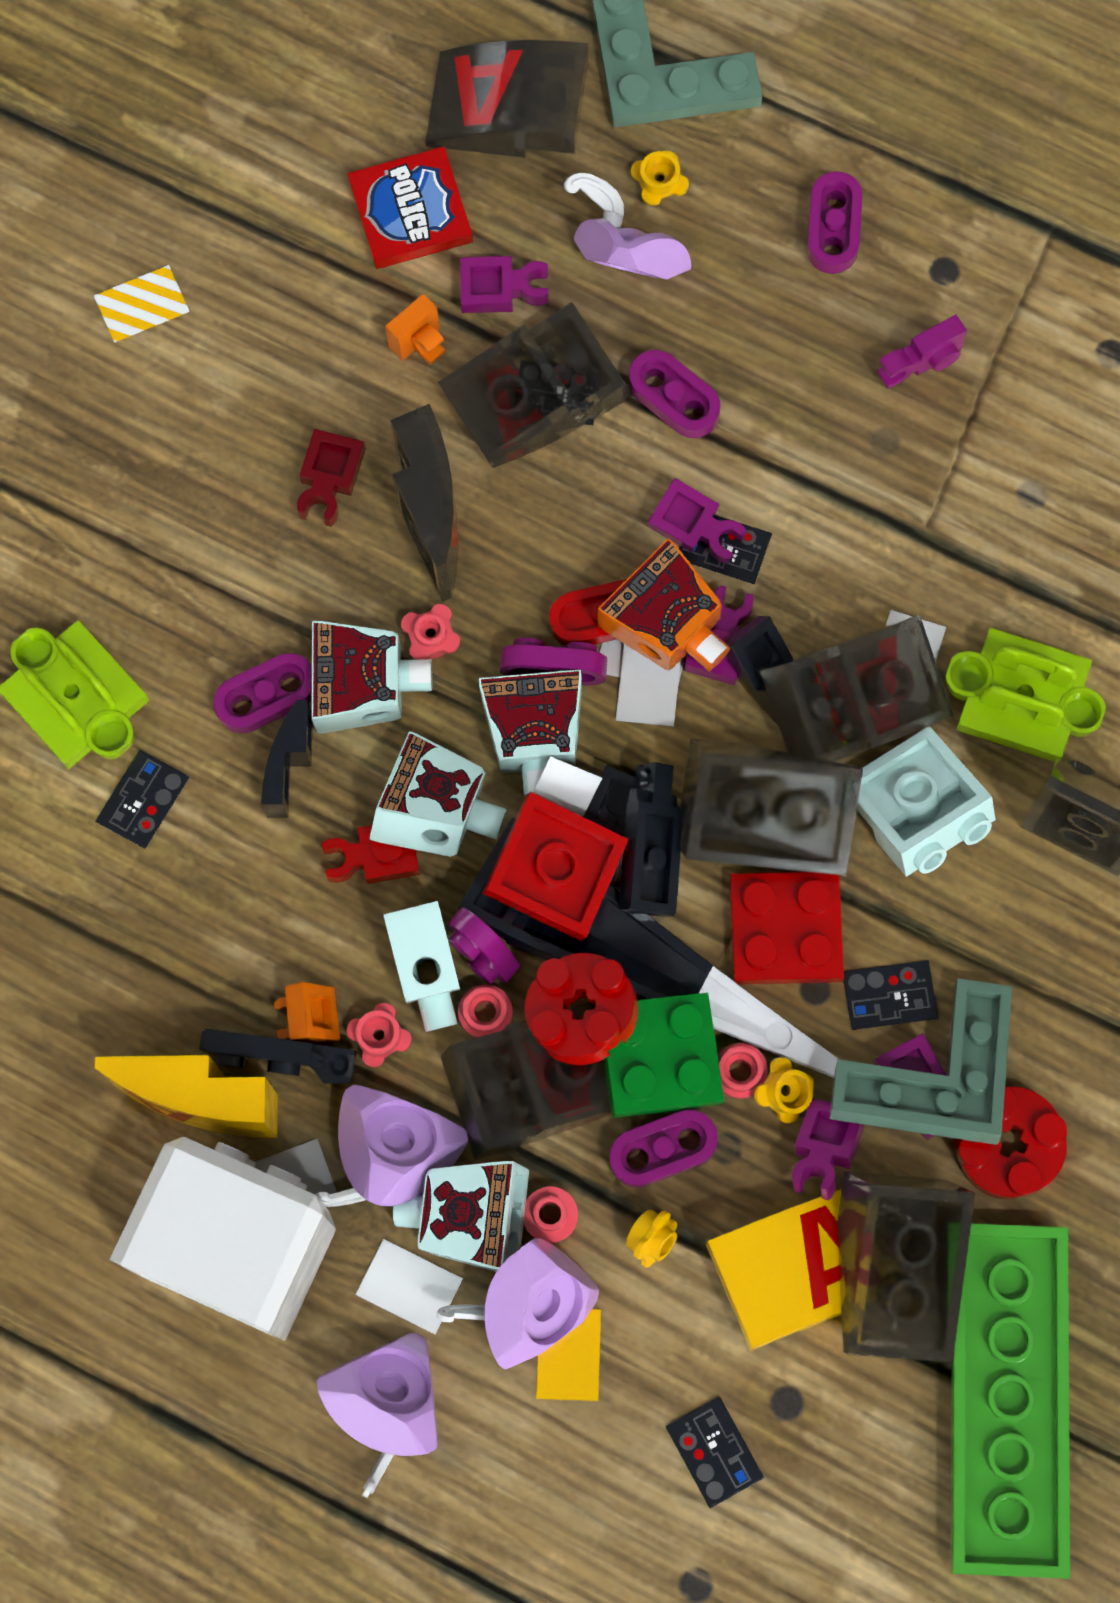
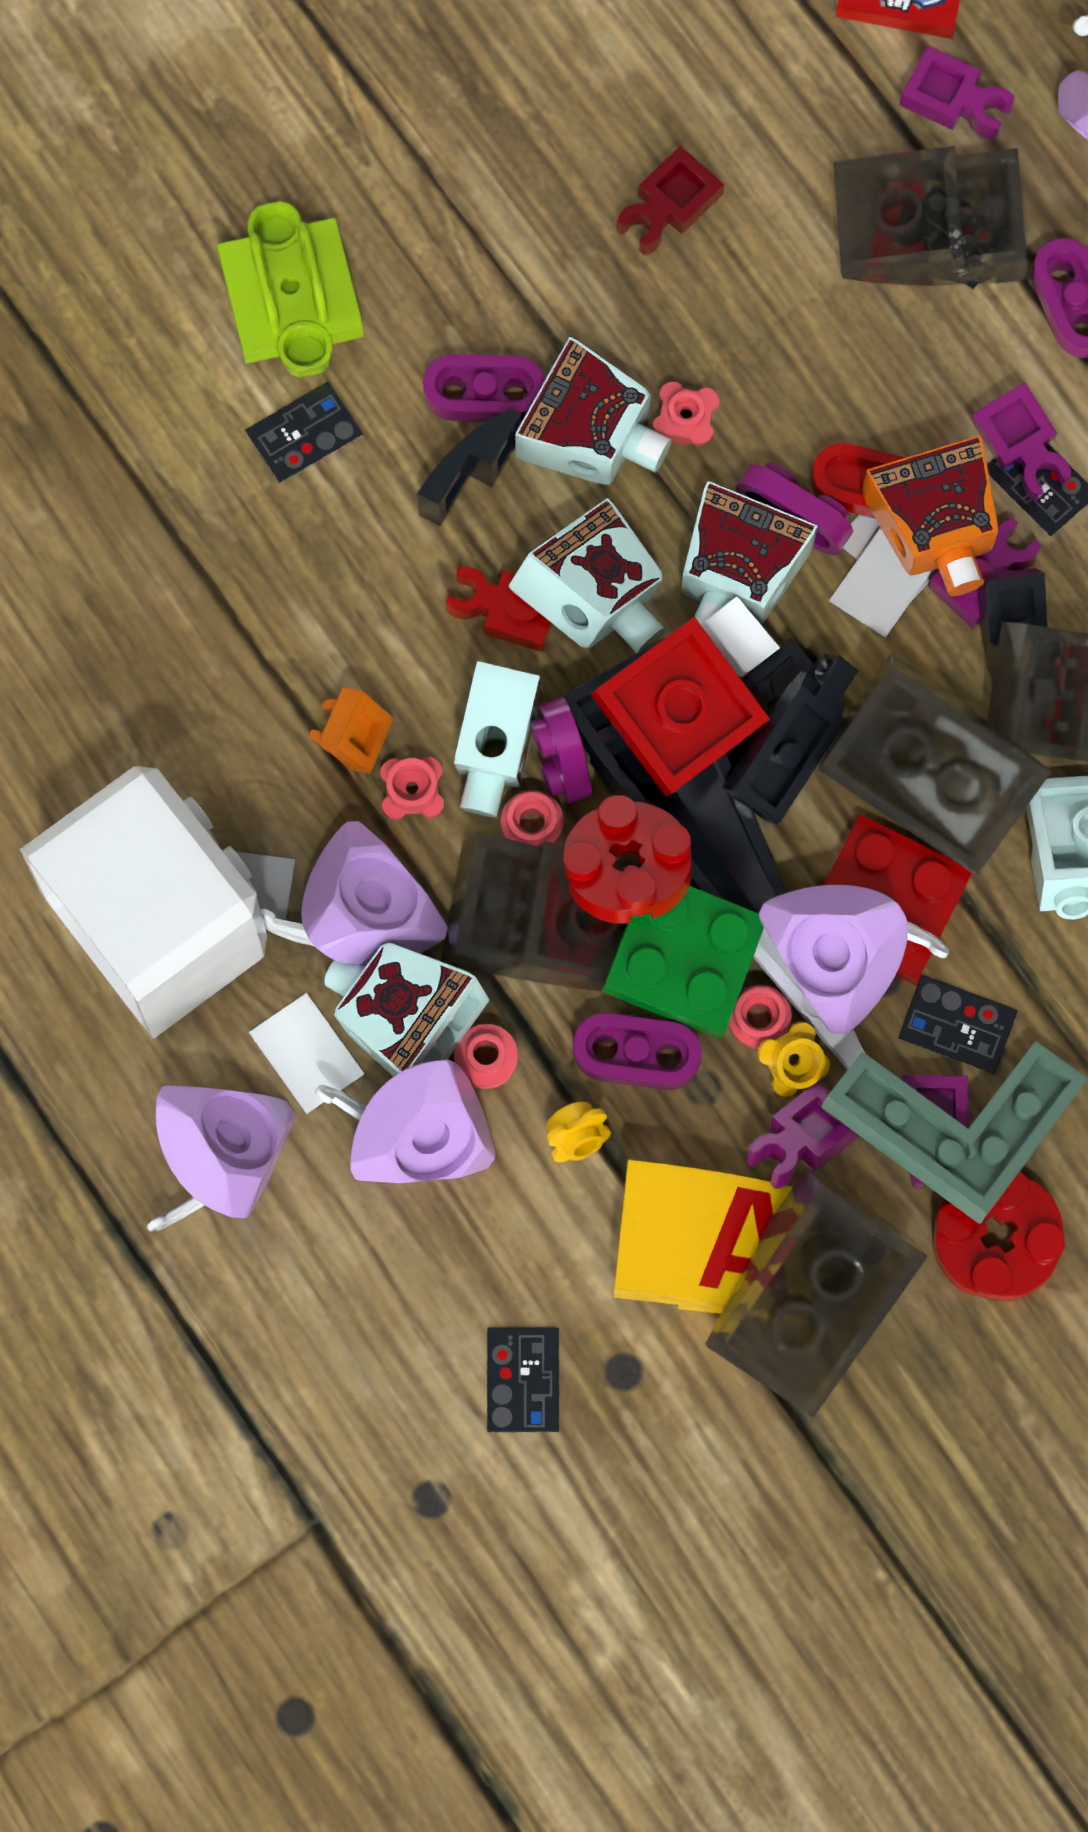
camera: 25 degrees right, 0 degrees up
yellow slope [95,1055,278,1138] -> none
black hinge [199,1028,357,1084] -> none
orange tile [385,293,445,365] -> none
clear smoke slope [390,403,459,602] -> none
yellow sticker [536,1309,601,1401] -> none
bright green plate [951,1223,1070,1579] -> none
none -> lavender hat [759,885,949,1034]

